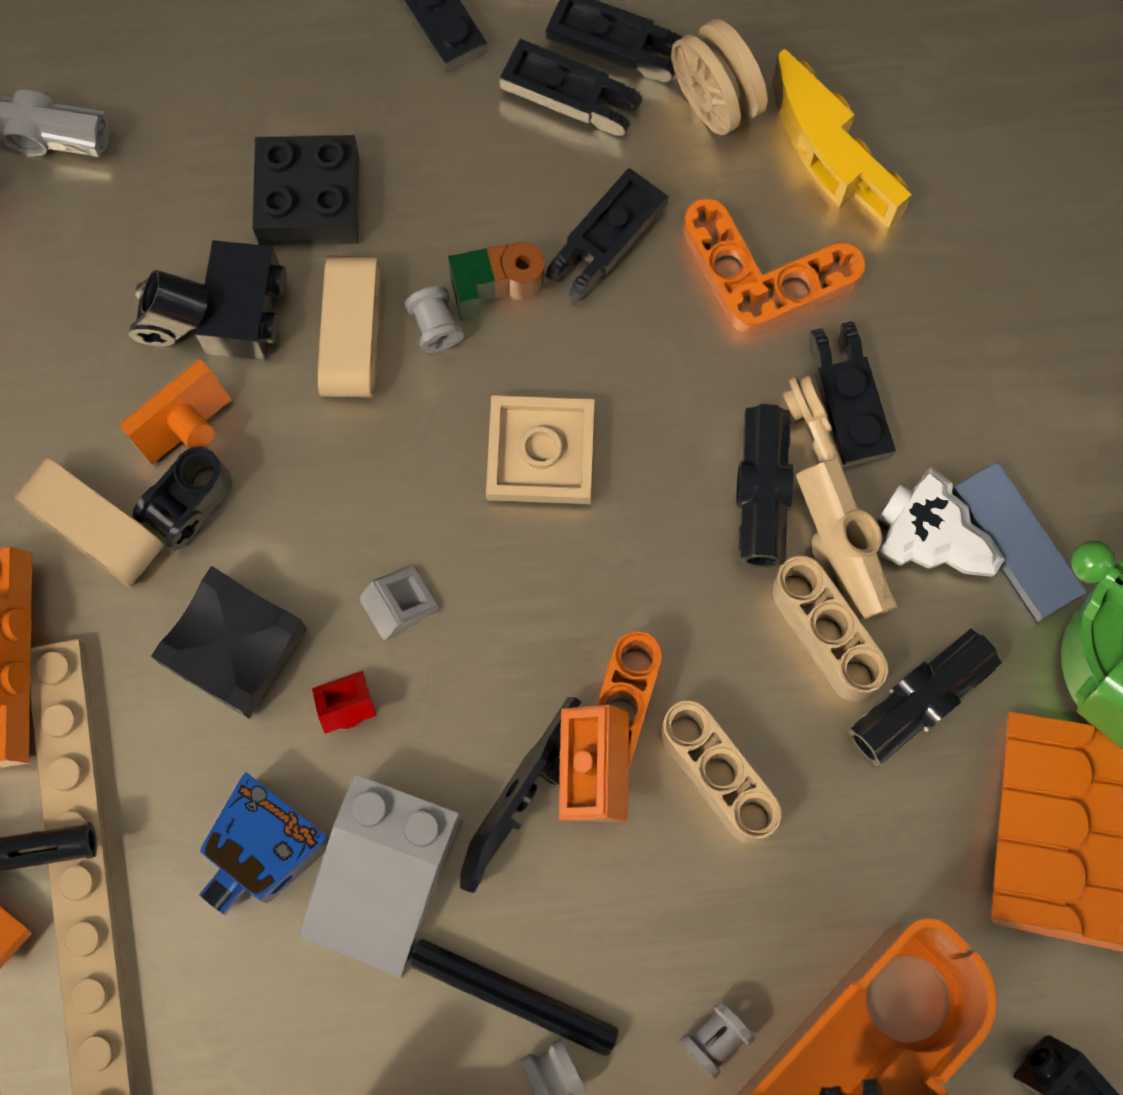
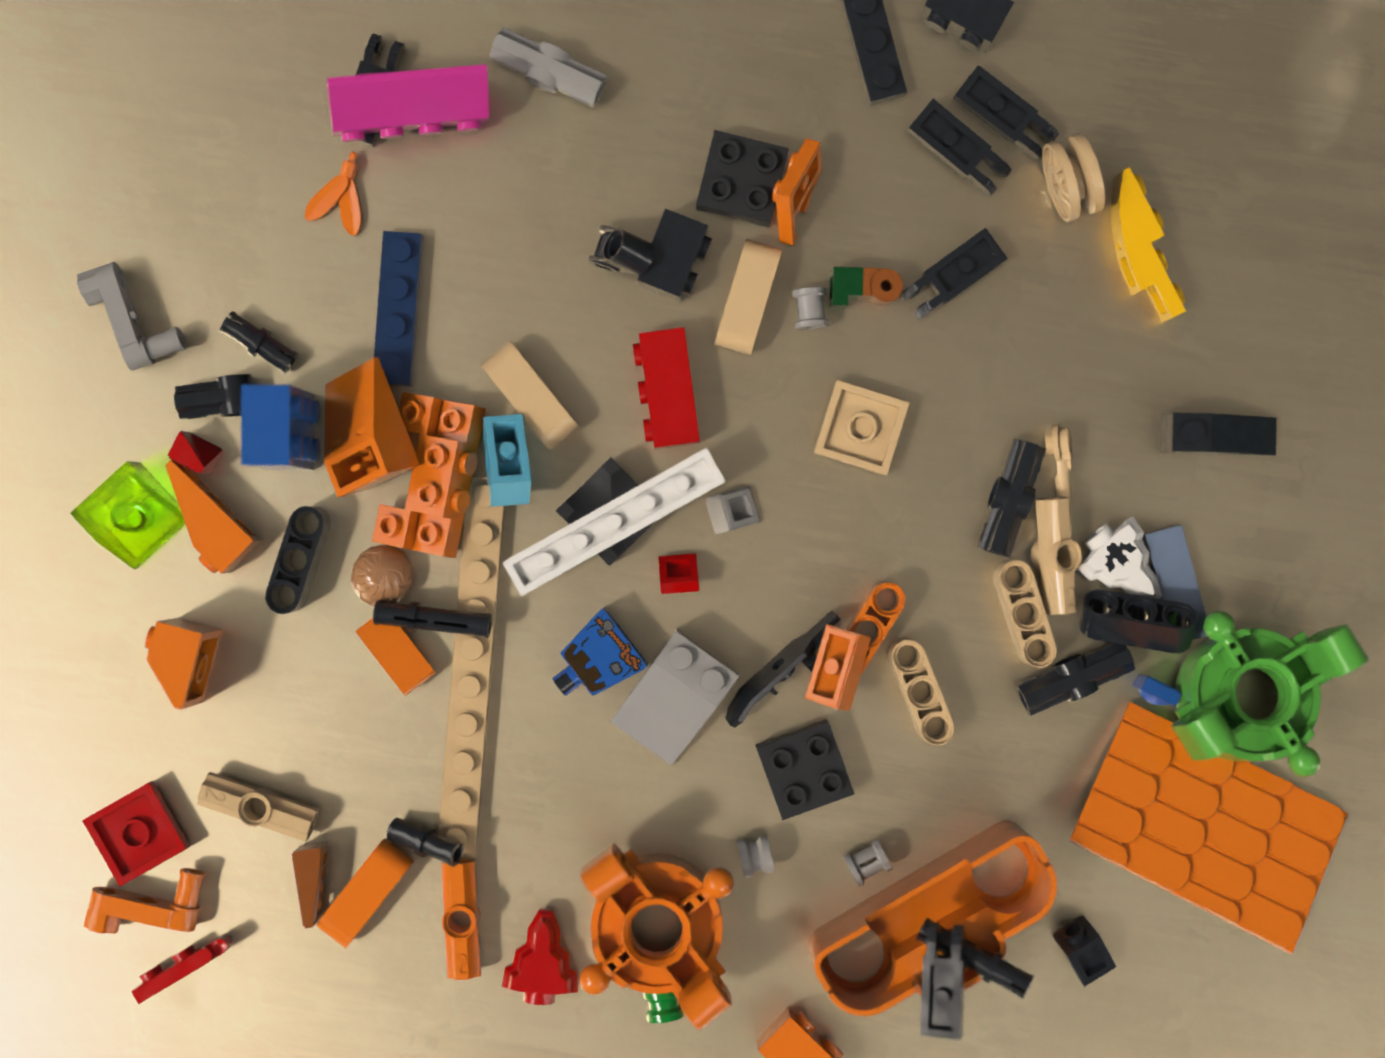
camera: 15 degrees right, 15 degrees up
orange tile [119,359,232,465] -> none
black piece [132,447,232,551] -> none
black axle [408,939,619,1056] -> none
orange beam [683,198,865,334] -> none
black hinge [809,321,896,468] -> none
none -> medium azure brick [482,414,532,507]
none -> white plate [502,448,726,596]
none -> red brick [632,327,700,450]
none -> black brick [755,719,855,820]
none -> orange wing [772,138,822,246]
none -> black beam [1079,589,1198,653]
none -> blue tile [1132,674,1182,706]
none -> black slope [1160,412,1277,456]

